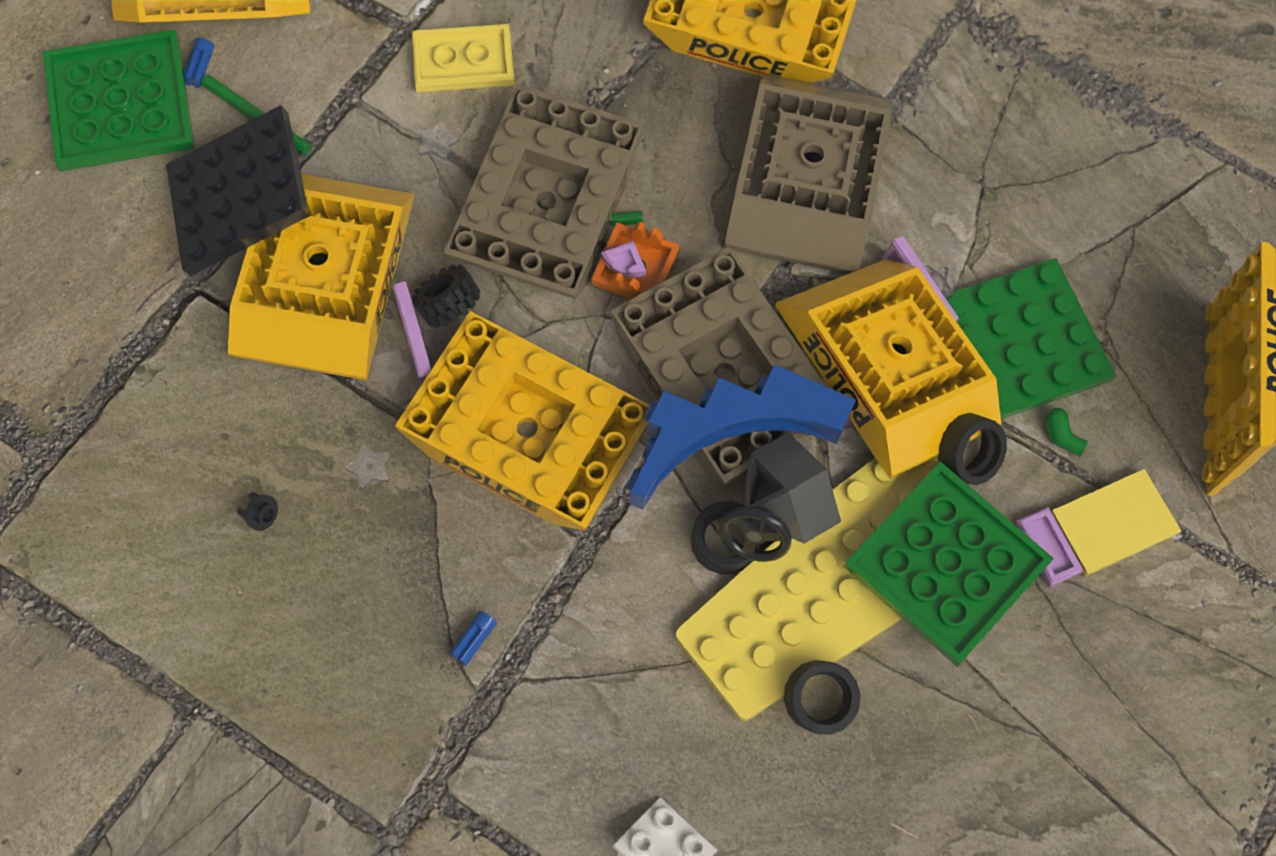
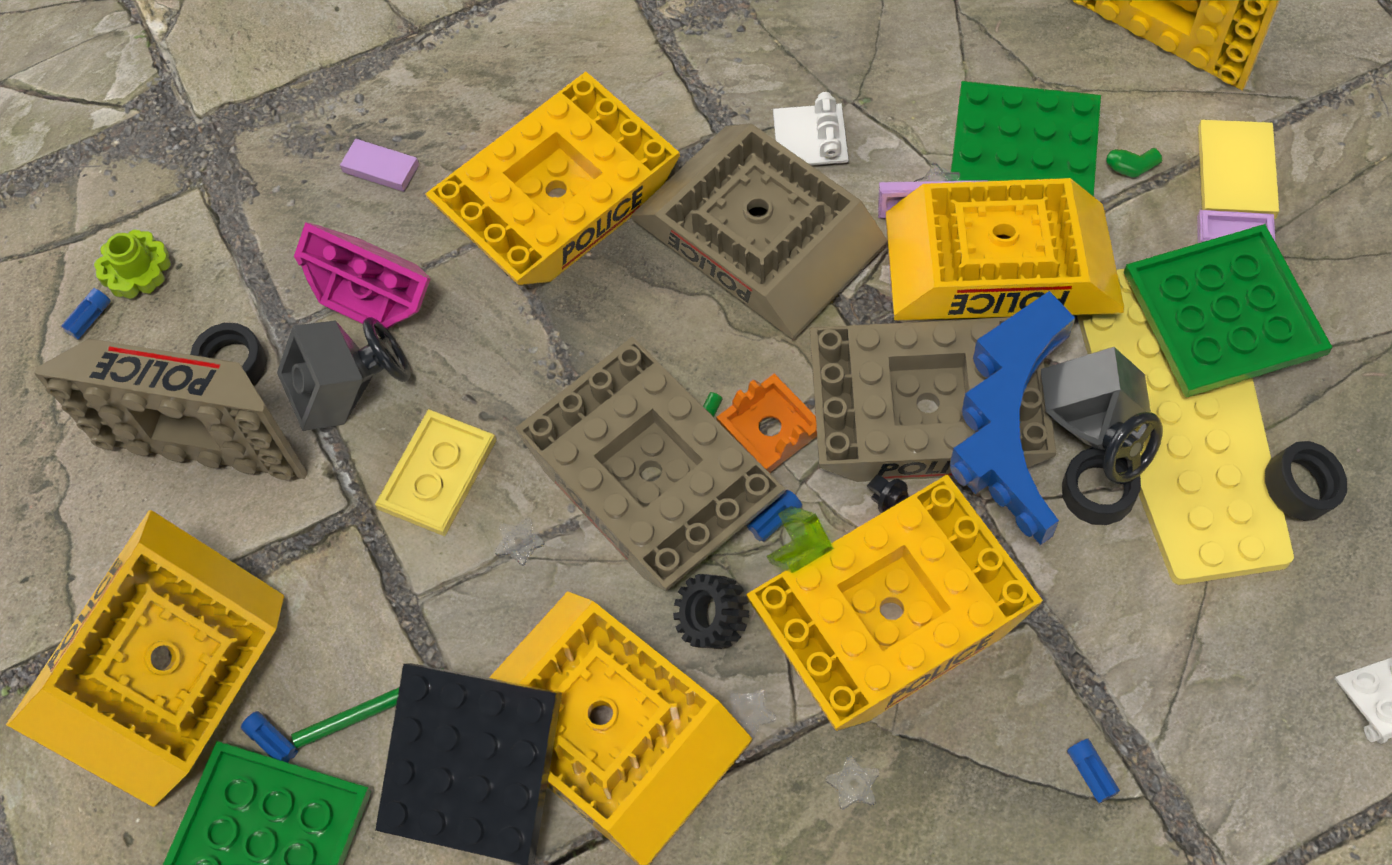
camera: 50 degrees left, 5 degrees down
lavender tile [393,281,432,386] -> none
lavender tile [601,241,646,278] -> none
black tyre [938,413,1007,485] -> none
none -> blue piece [747,490,802,542]
none -> clear neon green panel [766,506,834,573]
none -> white hinge [773,92,848,165]
none -> black plate [867,475,909,513]

